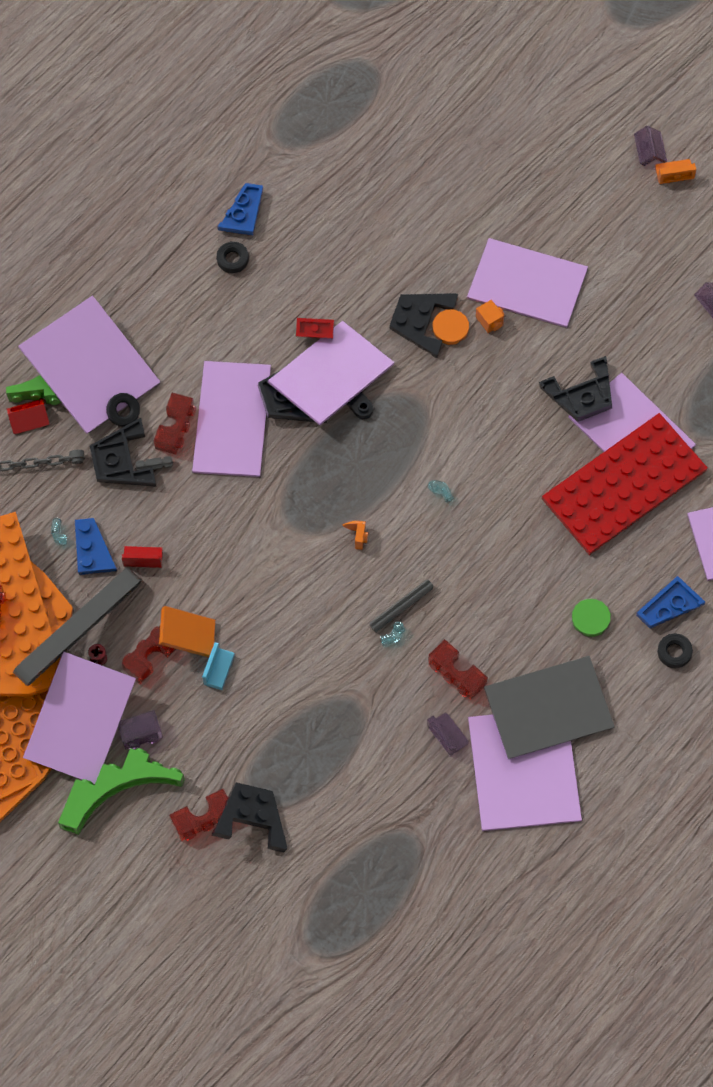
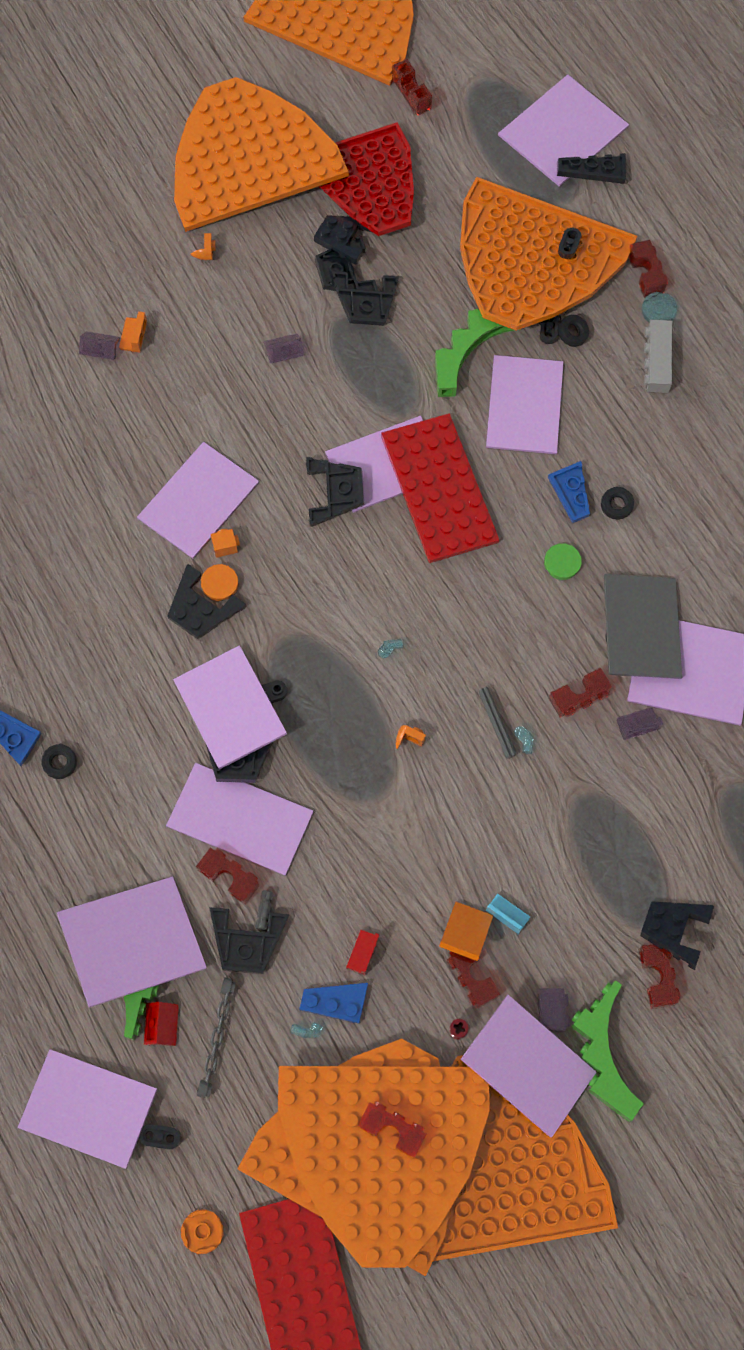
camera: 75 degrees left, 5 degrees up
dark grey beam [13,567,142,686] -> none
black tyre [106,393,140,426] -> none
red panel [296,318,335,339] -> none

